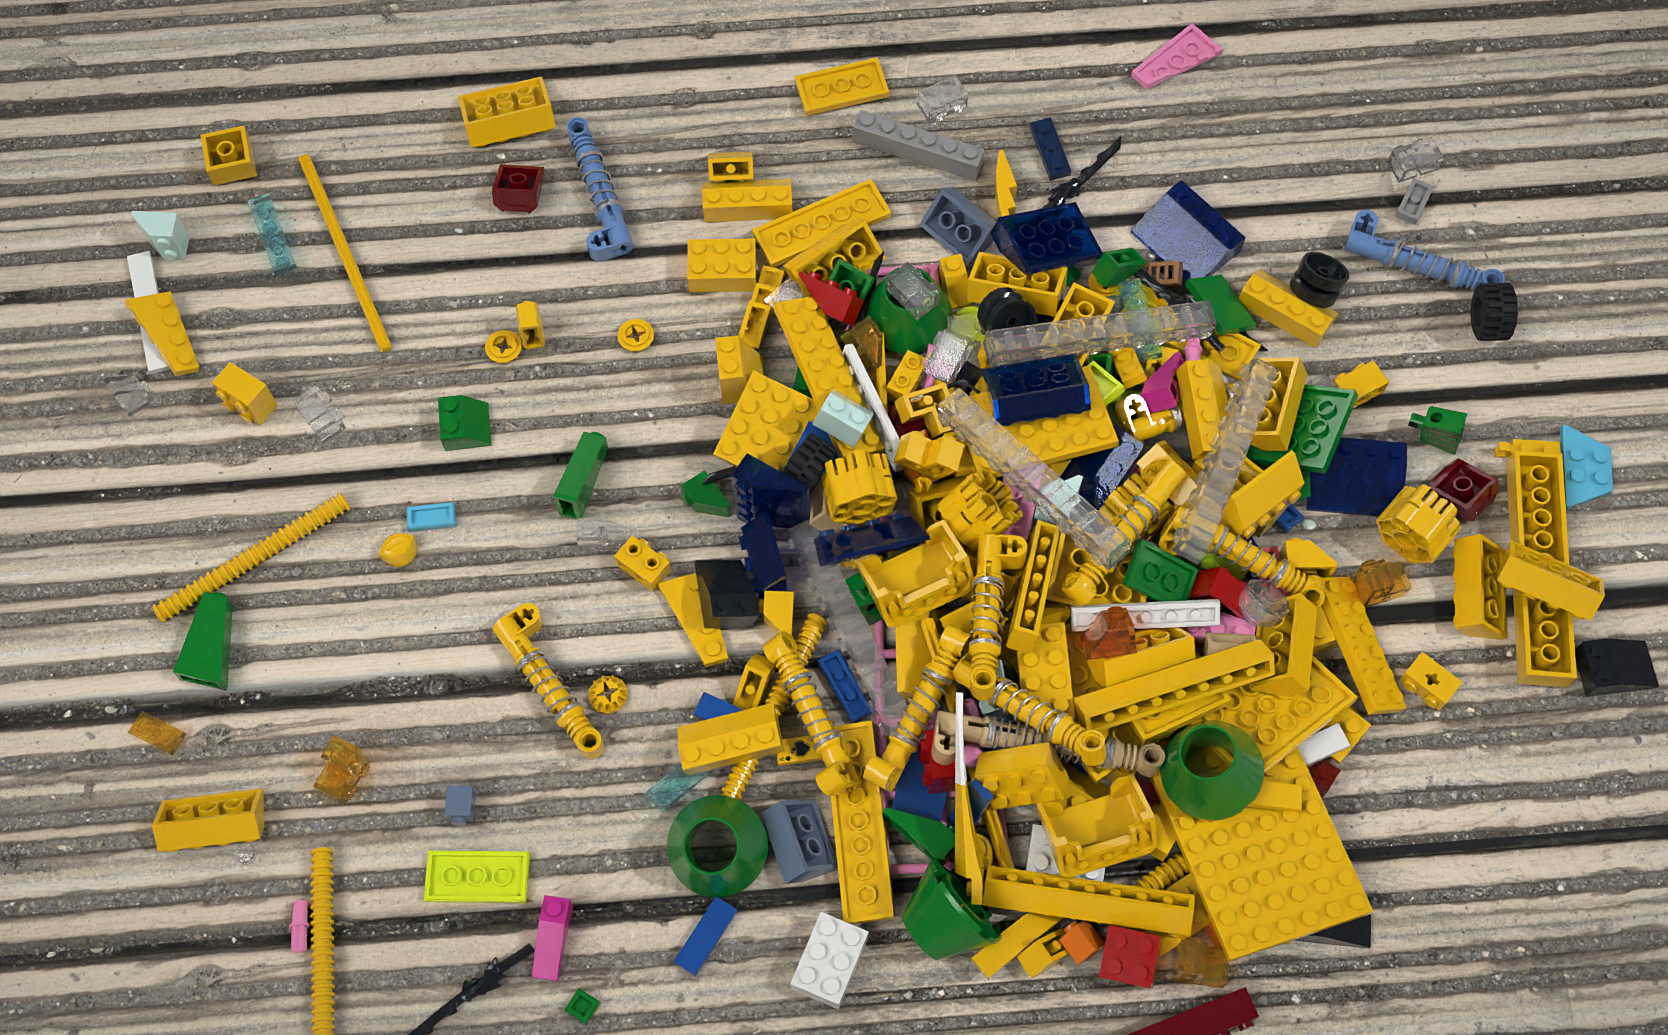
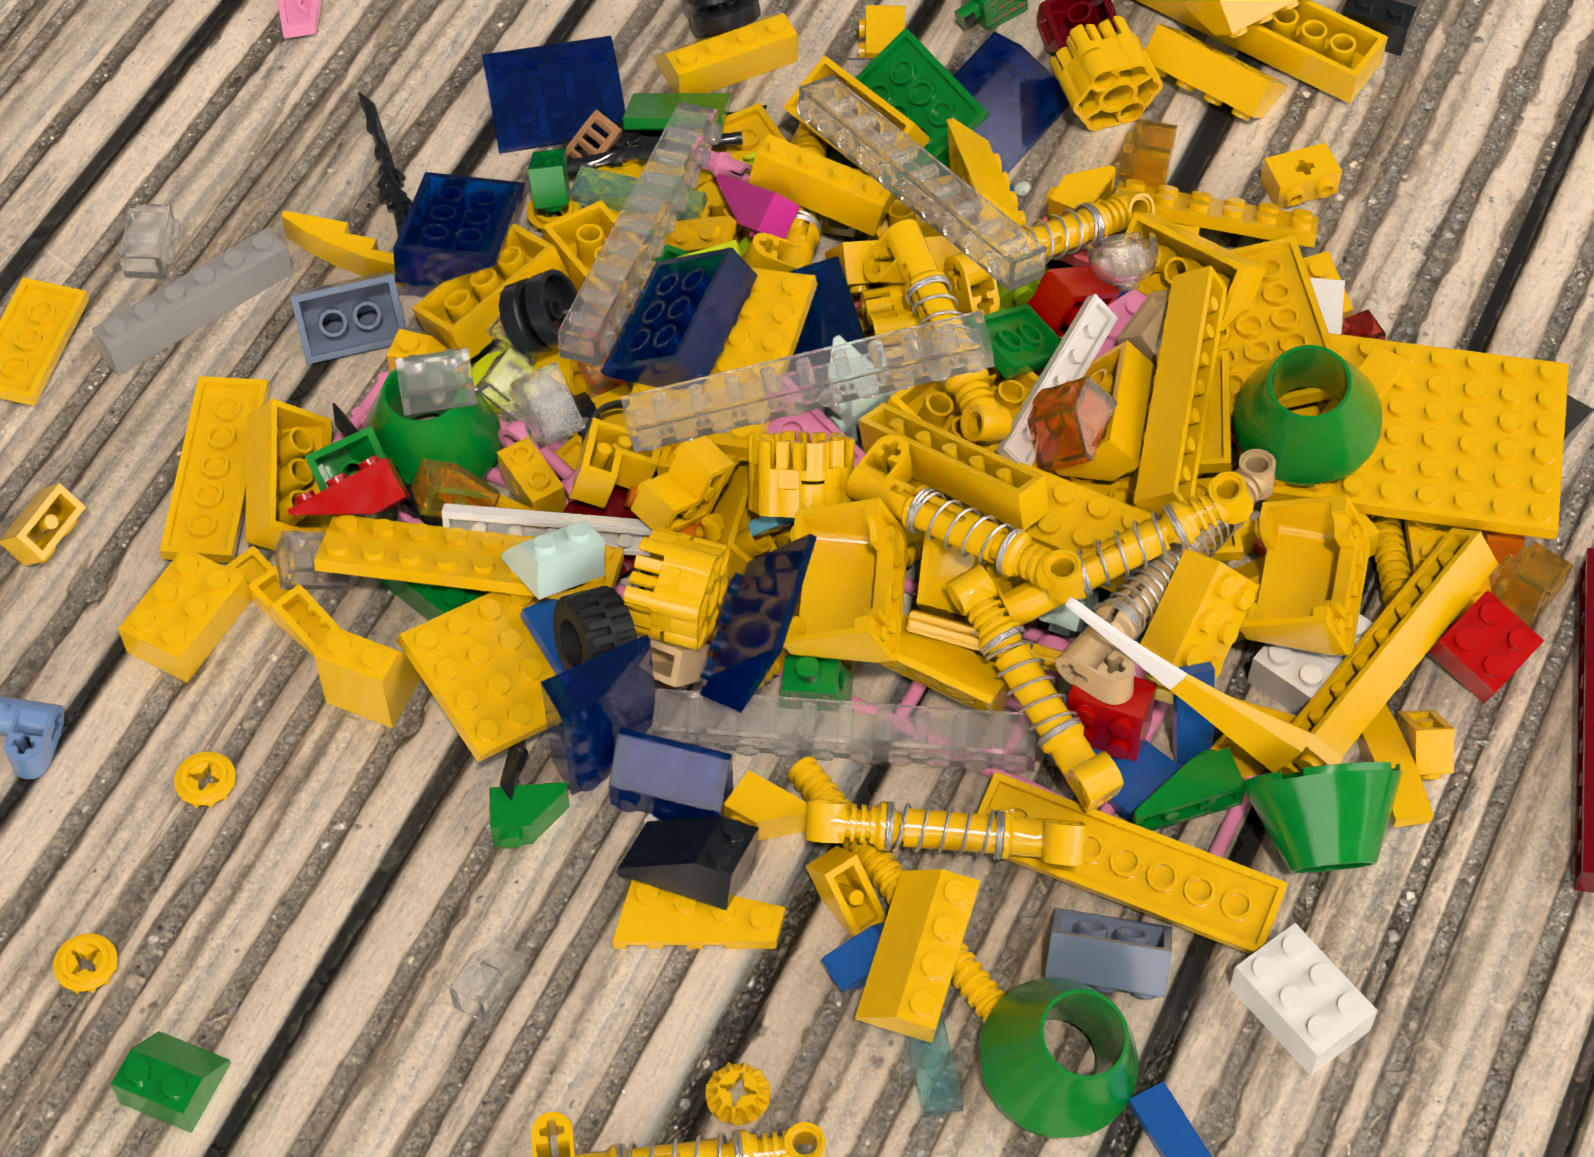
camera: 60 degrees left, 10 degrees down
yellow brick [516,301,545,350] -> none
green slope [553,432,608,521] -> none
yellow brick [614,535,671,592] -> none
yellow slope [702,178,792,222] -> none
yellow tile [777,735,823,766] -> none
blue tile [817,650,874,724] -> none
dark blue plate [1029,117,1071,181] -> none
orange brick [1059,921,1105,965] -> none

